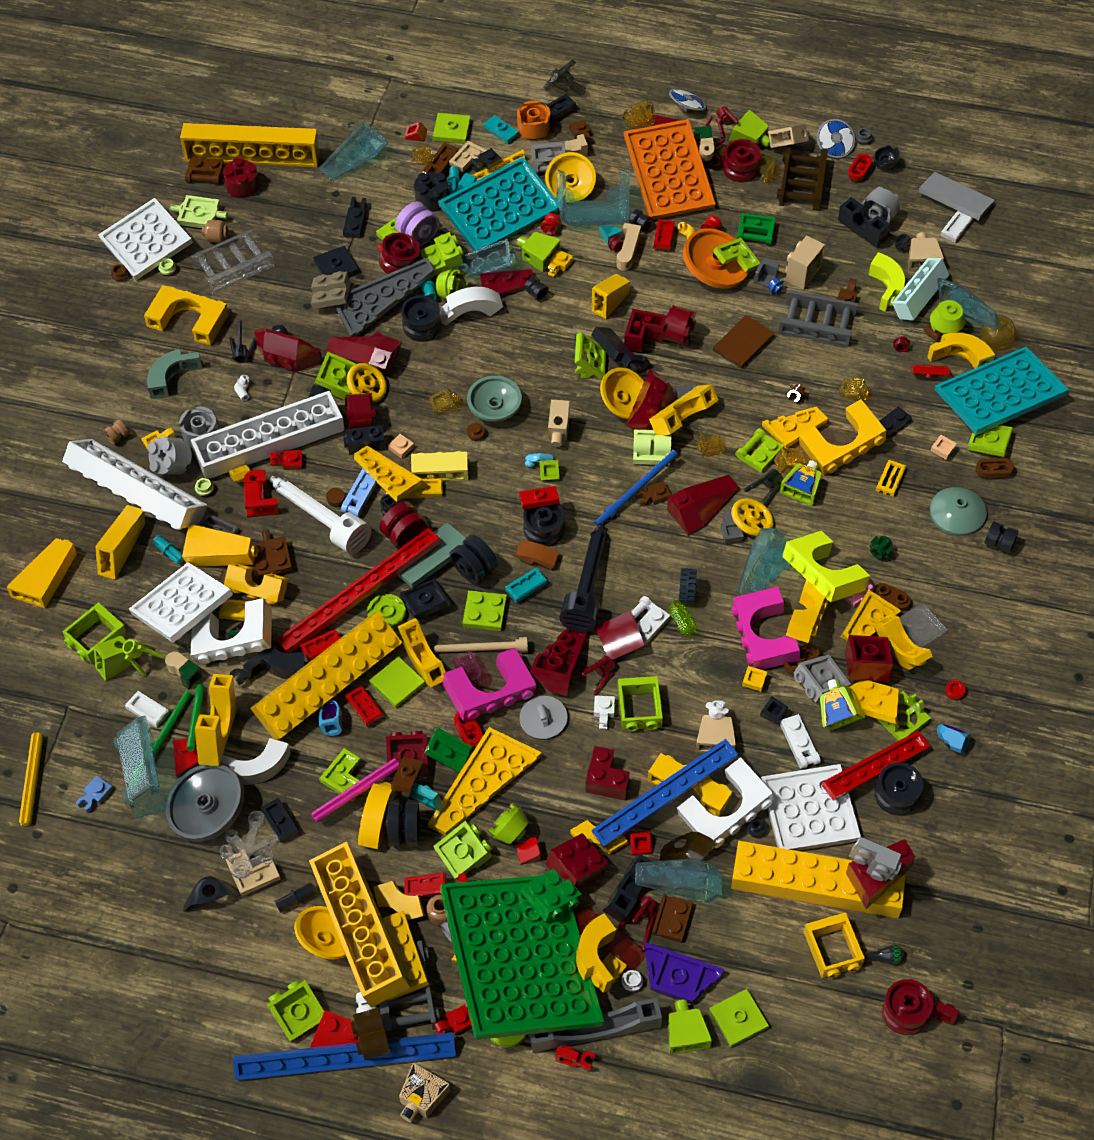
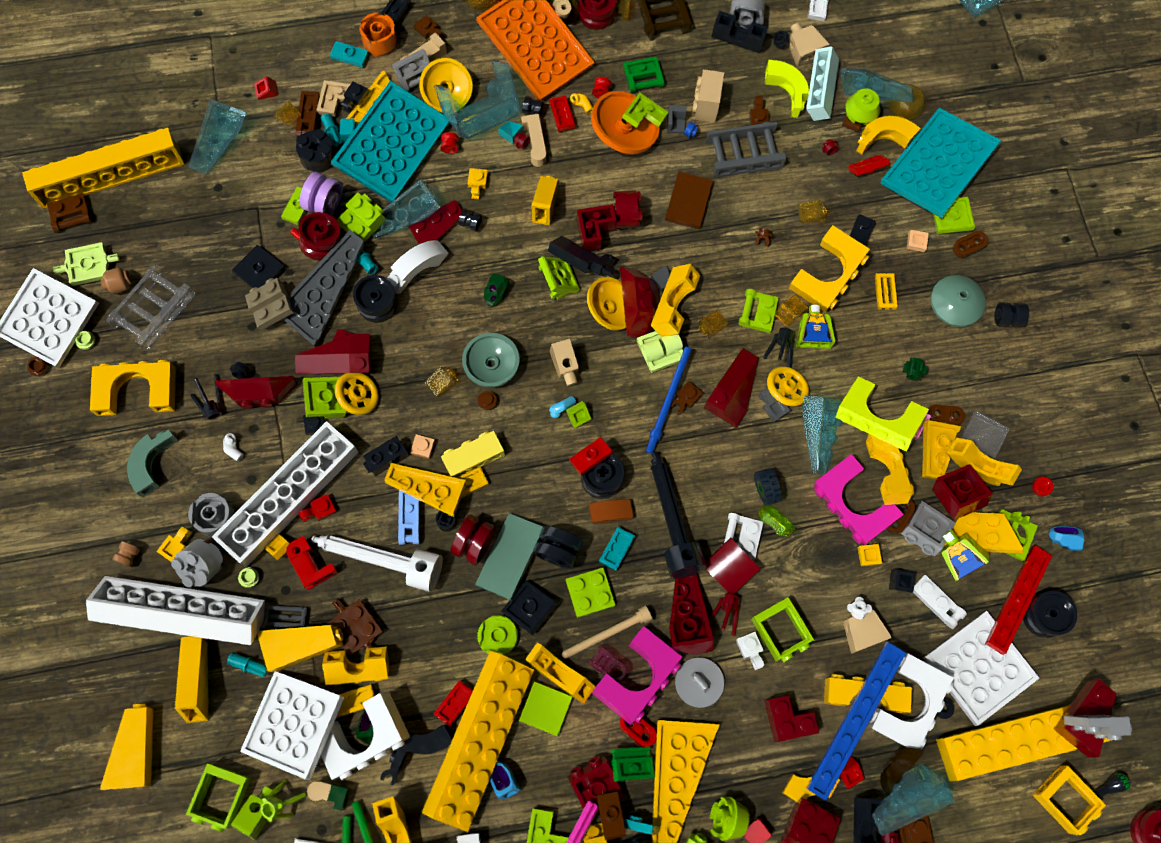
camera: 30 degrees left, 15 degrees up
dark red brick [223,157,259,198] -> none
red plate [276,528,441,654] -> none
reddish brown tile [326,488,345,507] -> none
black hinge [343,197,367,238] -> none
dark red brick [345,393,375,429] -> none
red plate [345,685,383,727] -> none
lime plate [433,113,471,143] -> none
lime cone [436,268,469,300] -> none
lime torso [517,232,560,272] -> none
yellow wing [762,407,828,449] -> none
none -> dark green rock [484,274,509,307]

